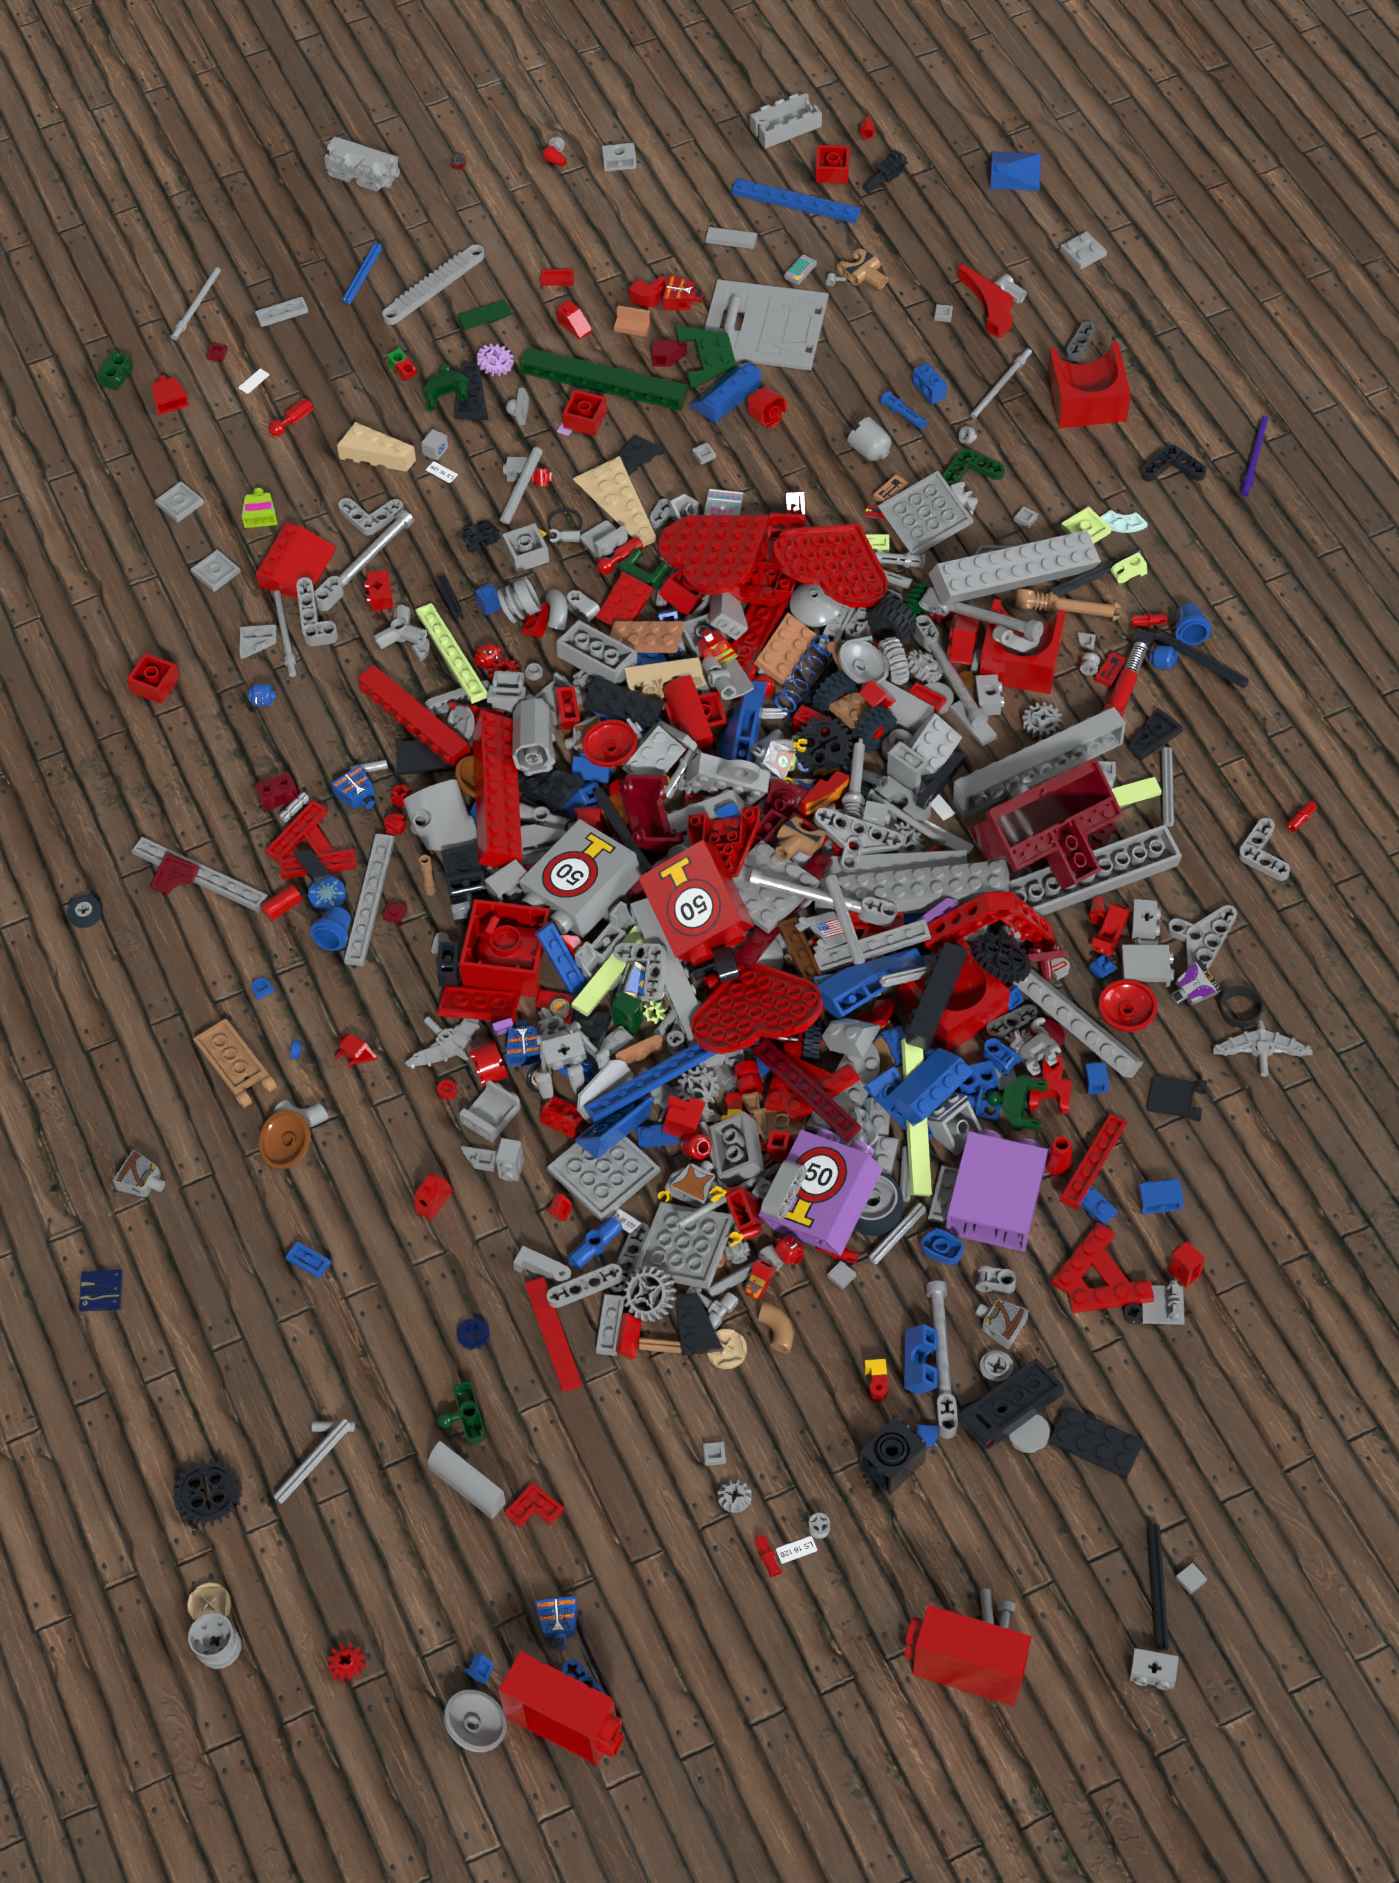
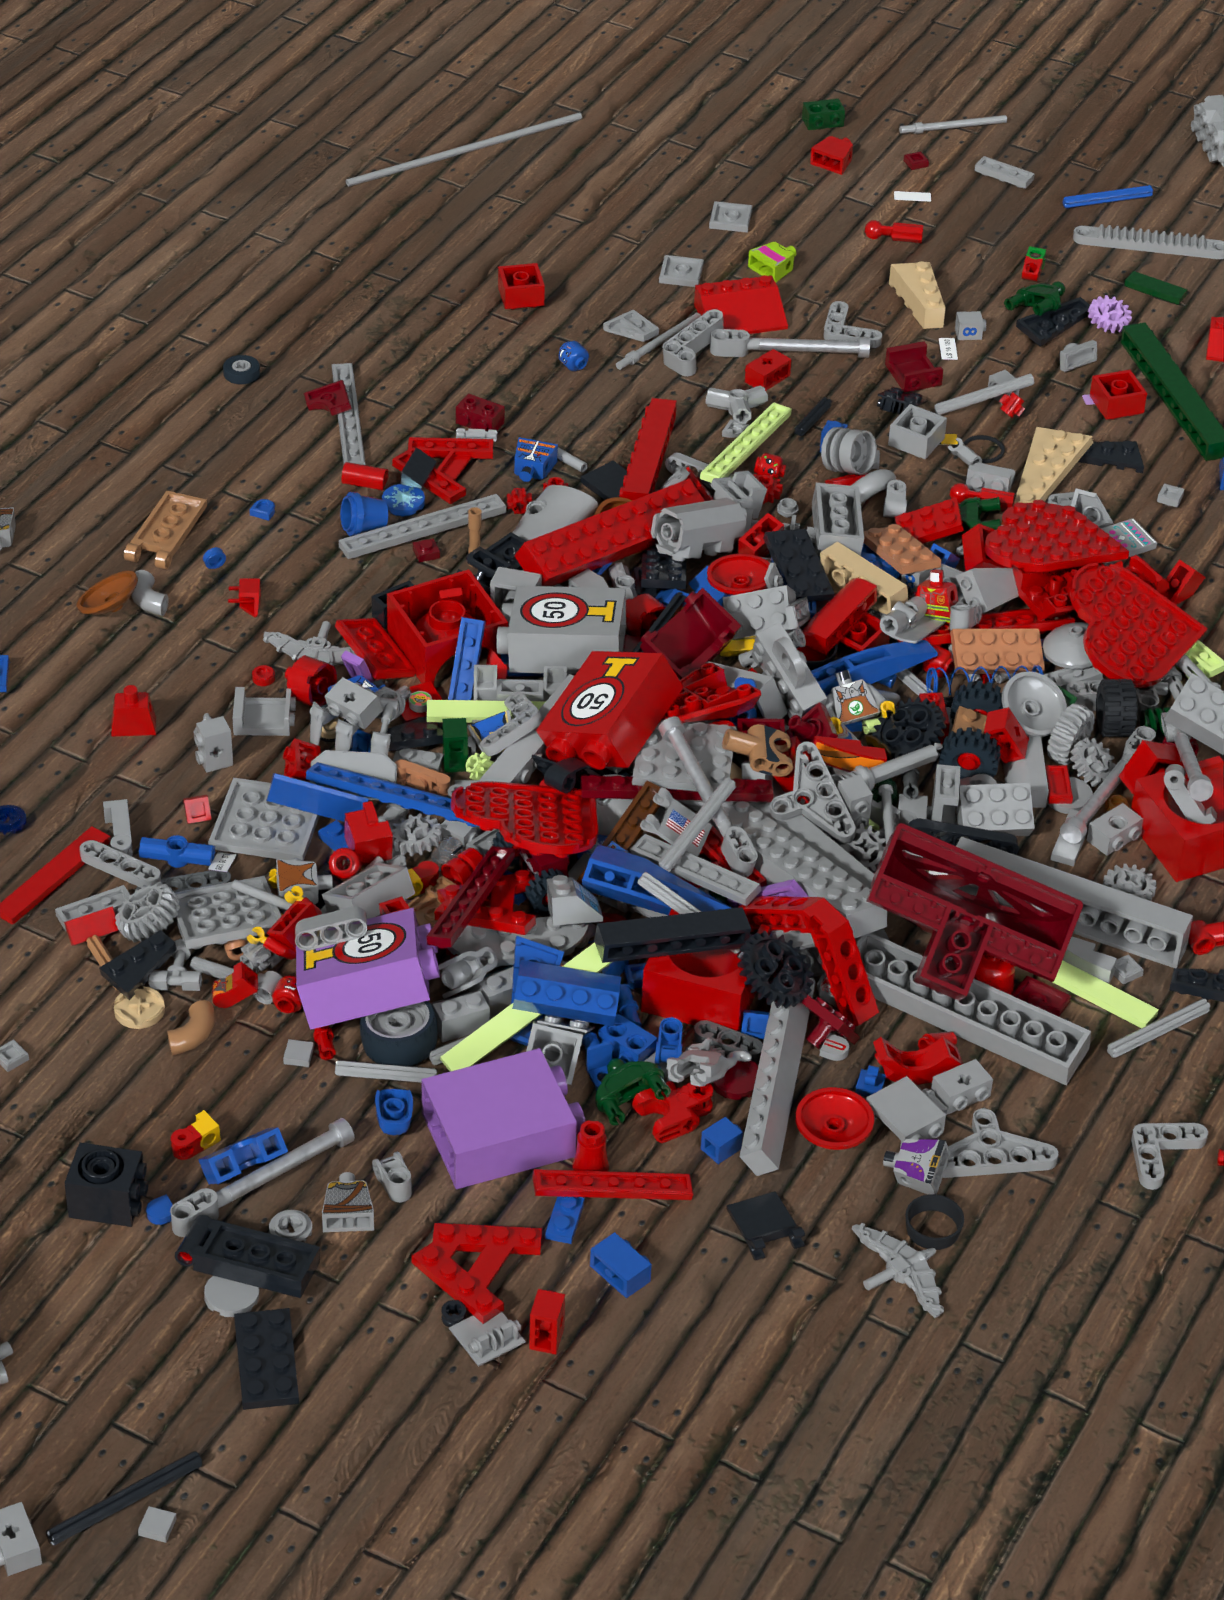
camera: 50 degrees right, 15 degrees down
none -> dark red panel [885,341,943,393]
none -> light grey piece [950,601,982,630]

